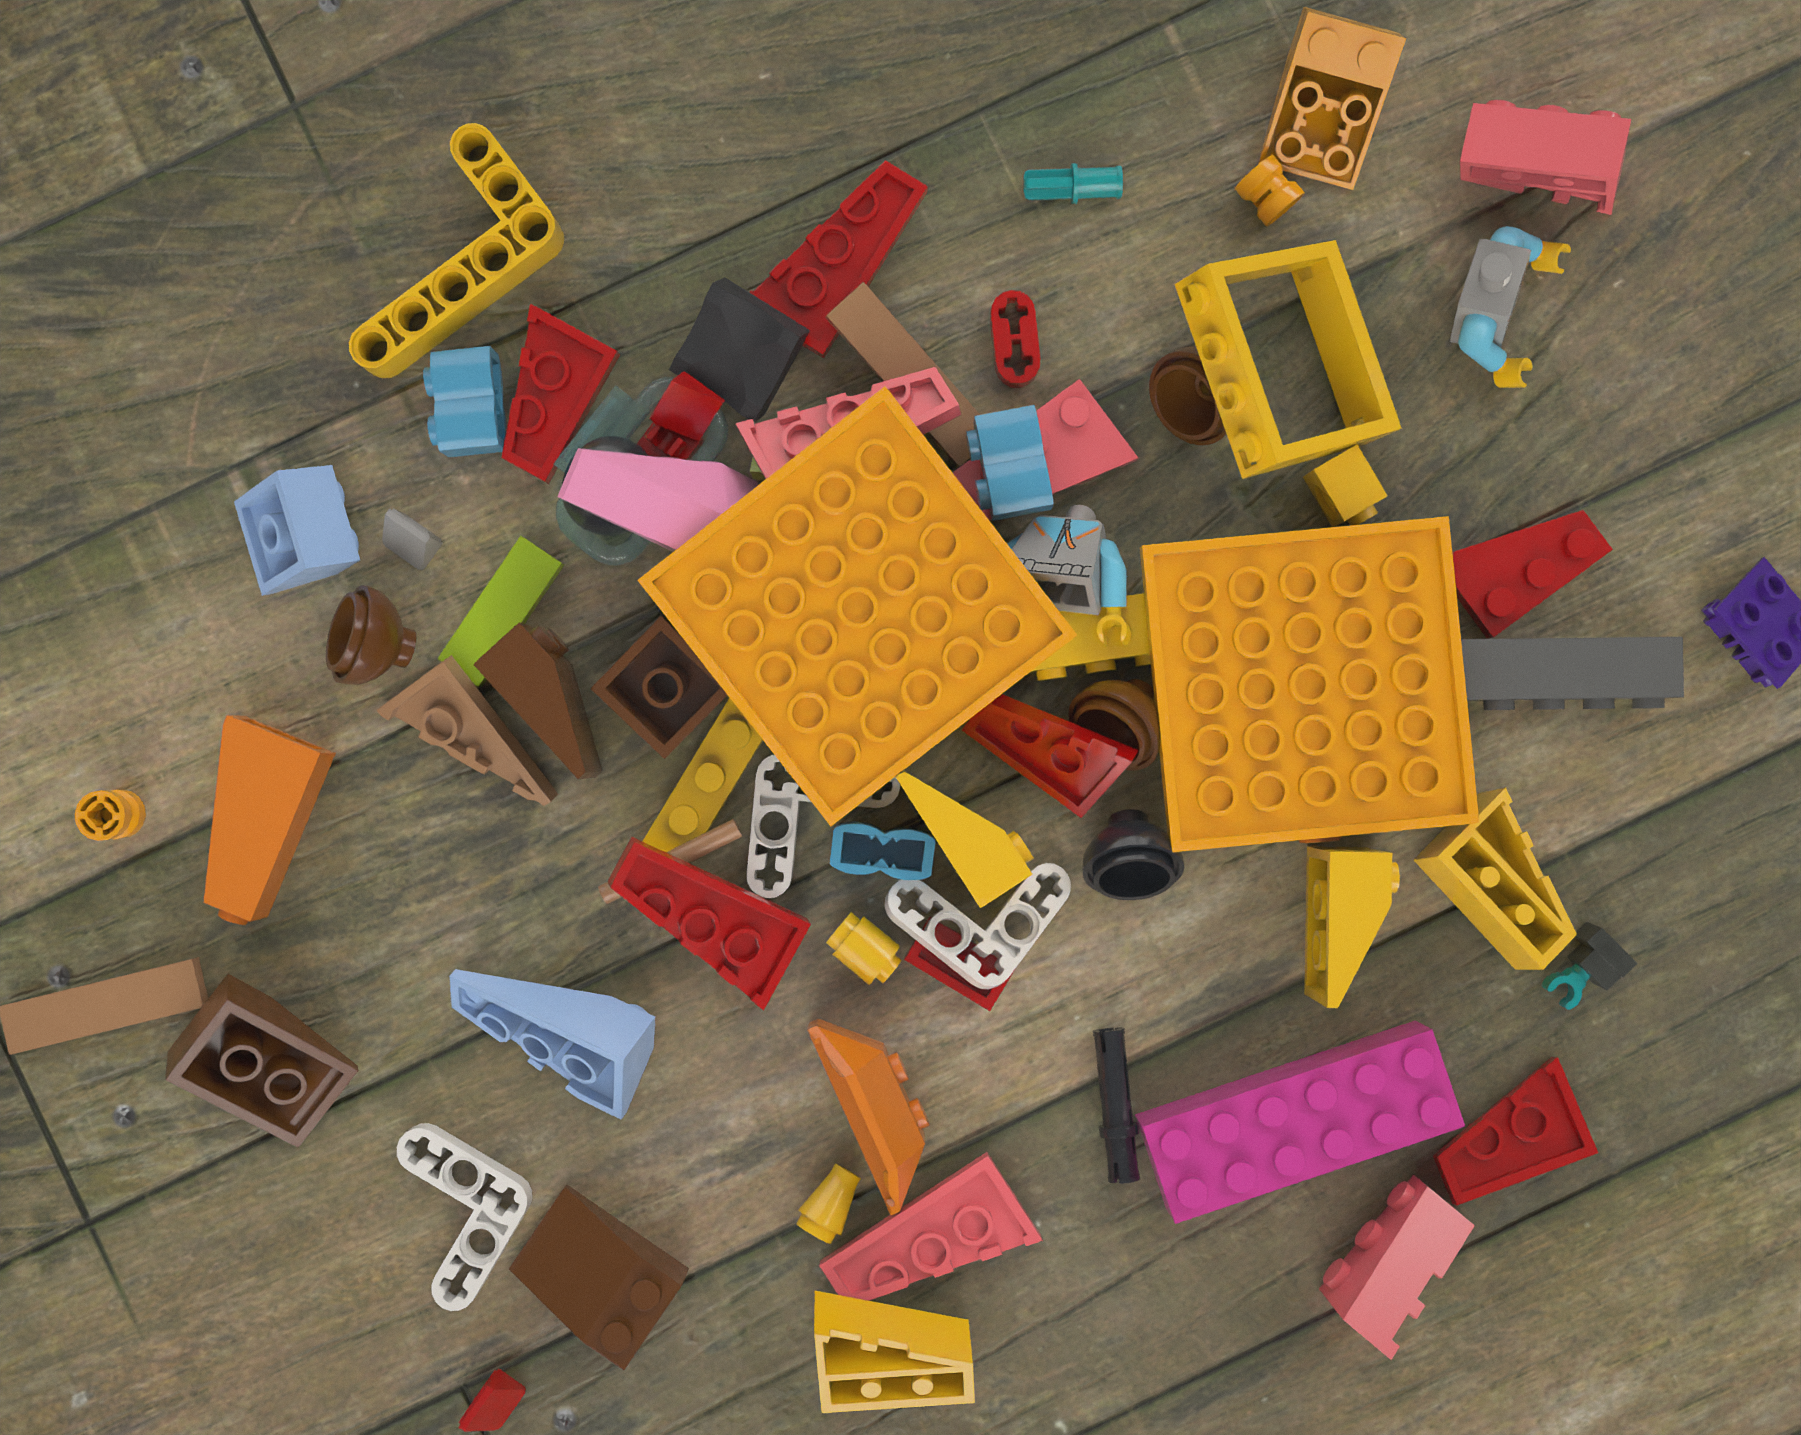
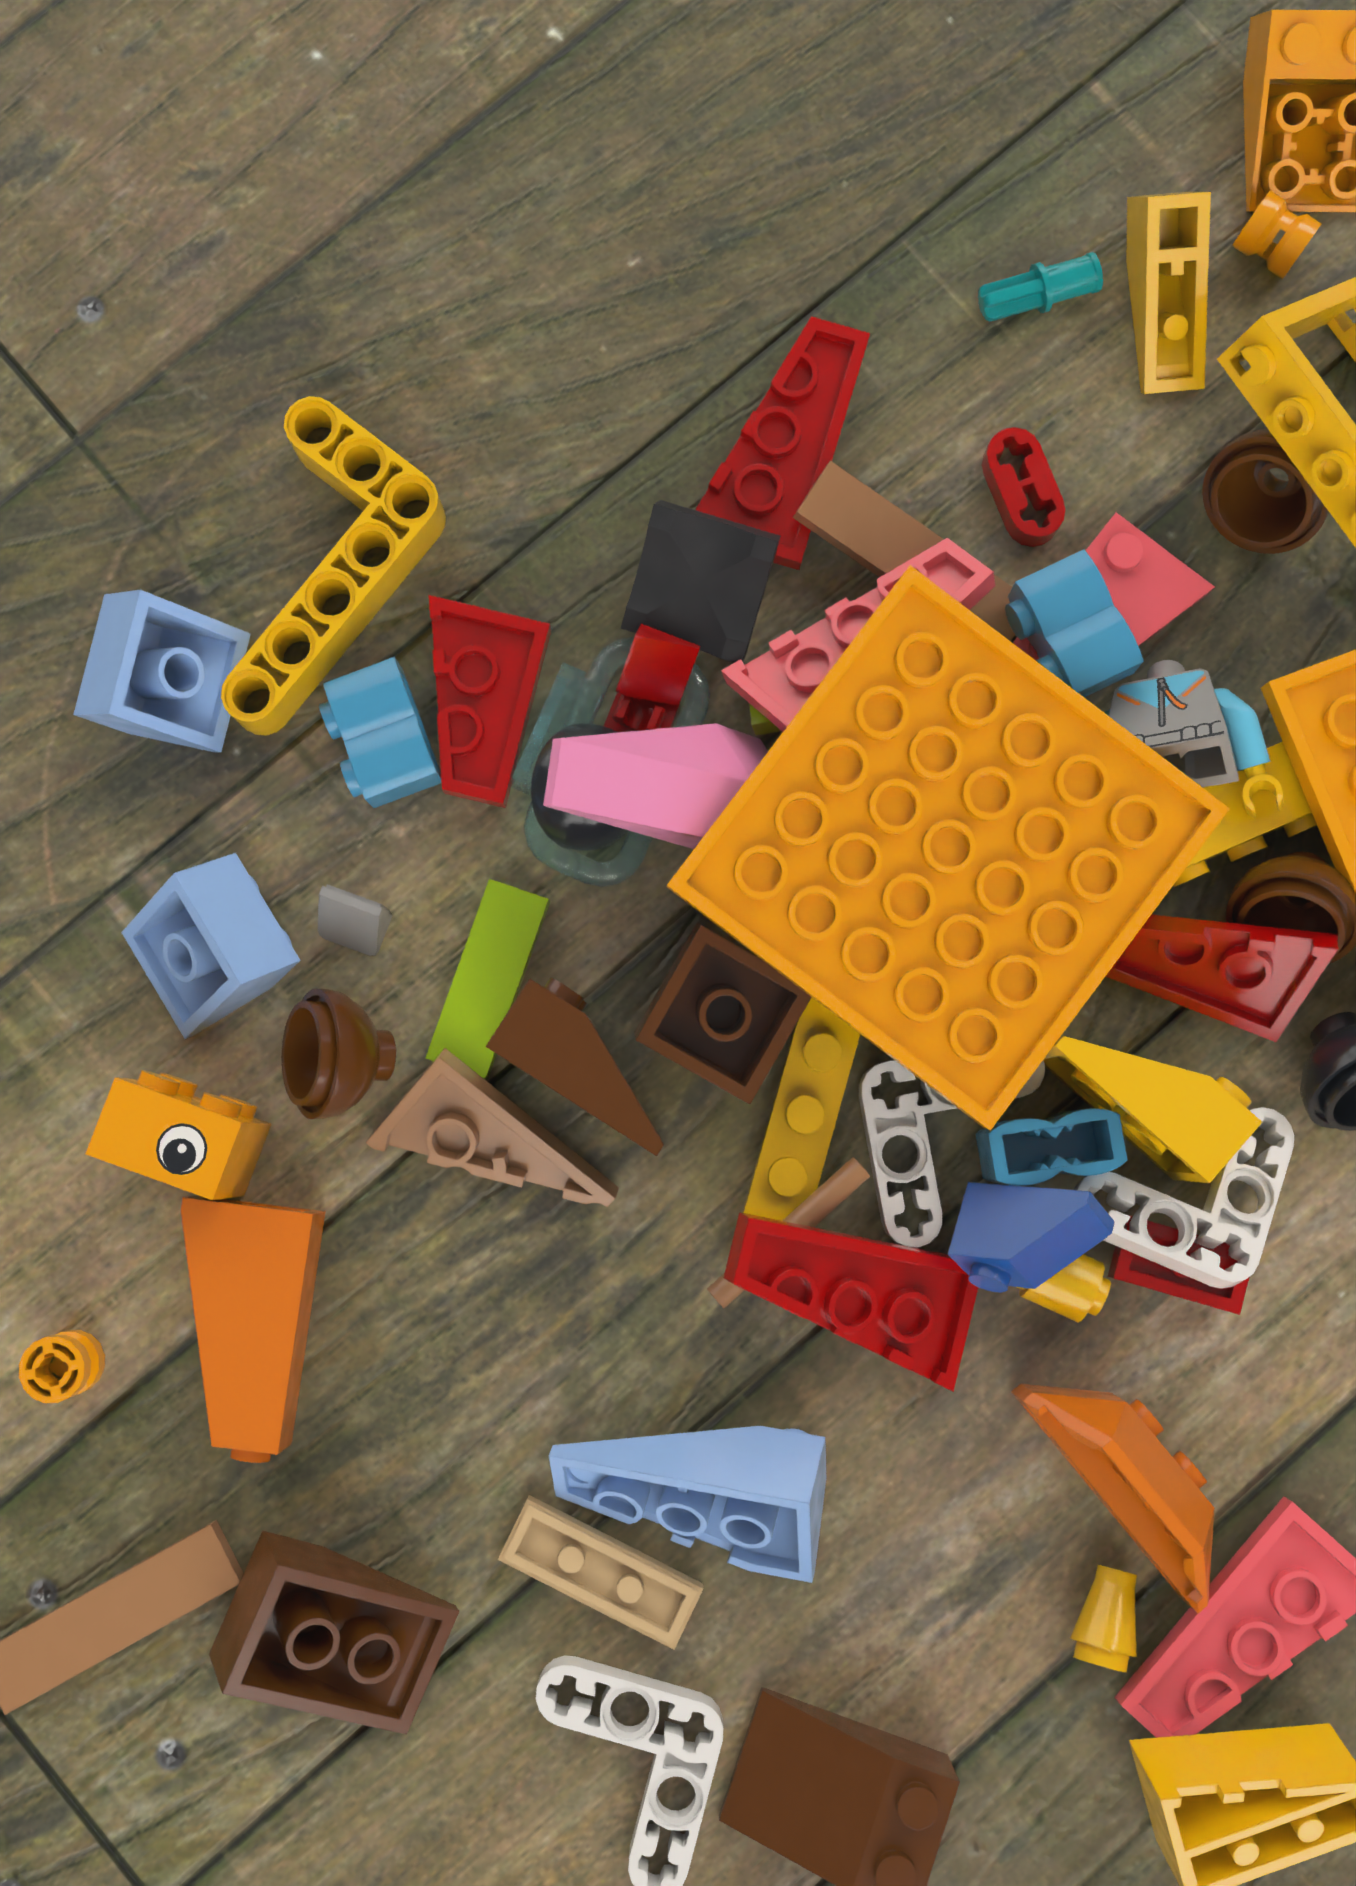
camera: 15 degrees left, 5 degrees down
none -> light blue slope [73,590,251,752]
none -> light orange brick [85,1070,271,1200]
none -> tan tile [498,1495,703,1650]
none -> blue slope [948,1182,1115,1293]
none -> yellow slope [1126,192,1211,394]

